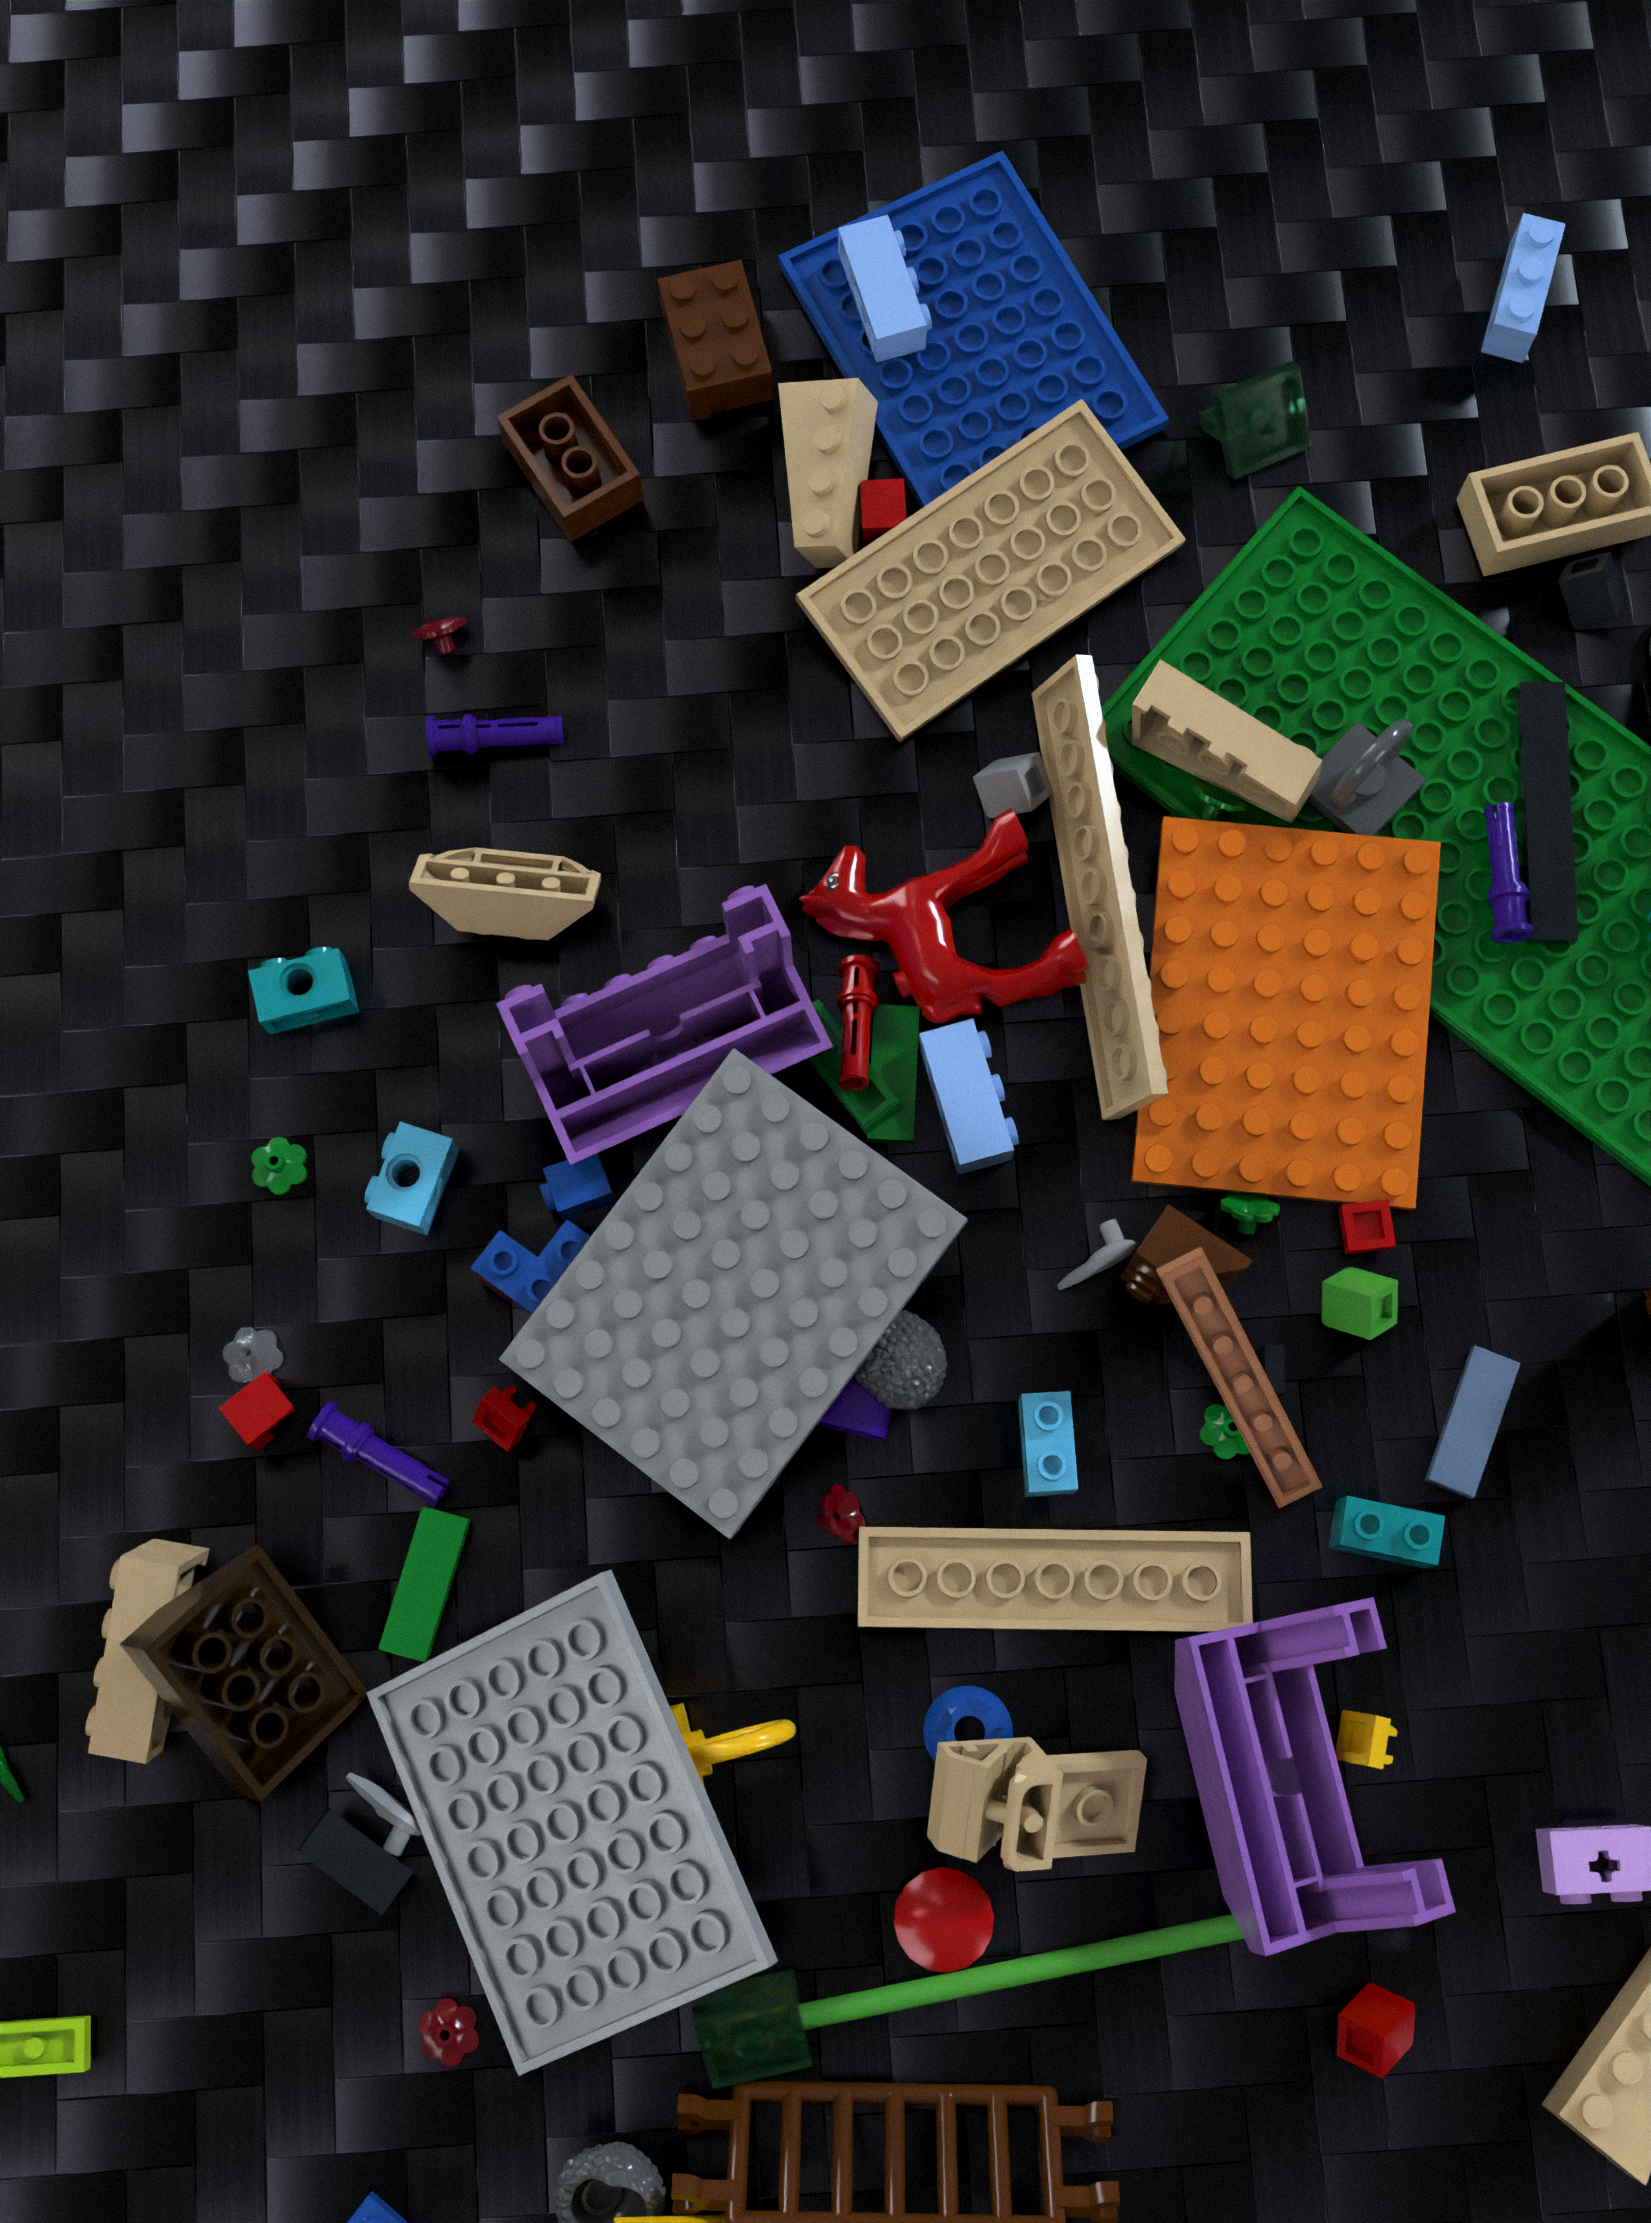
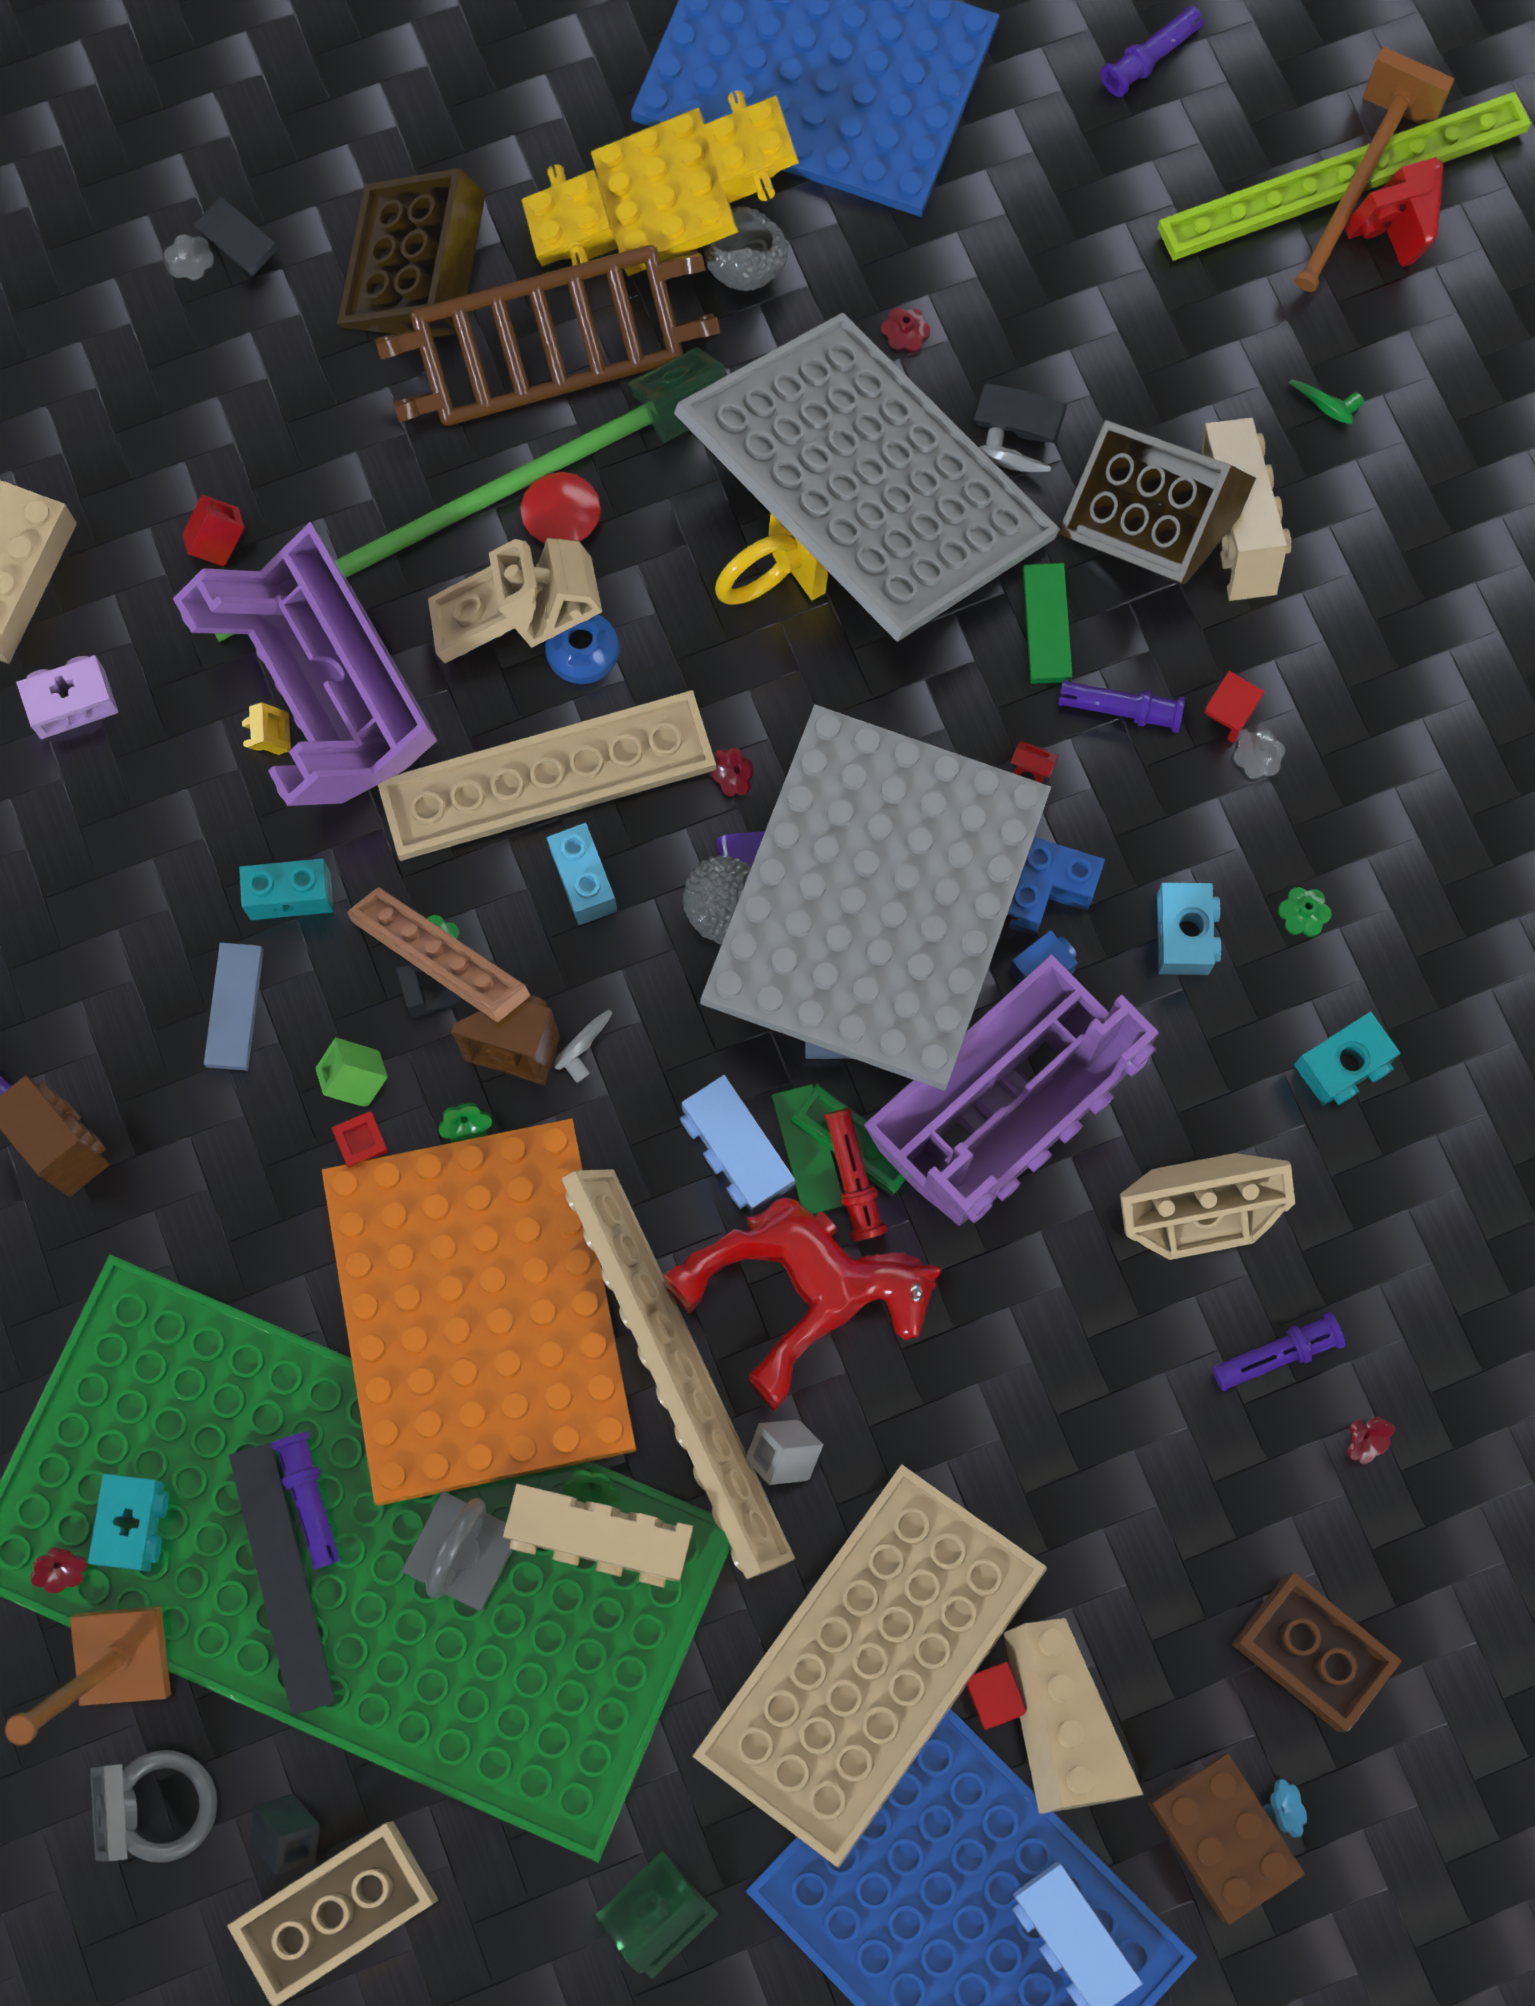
camera: 160 degrees right, 0 degrees up
none -> dark azure plant [1263,1779,1307,1838]

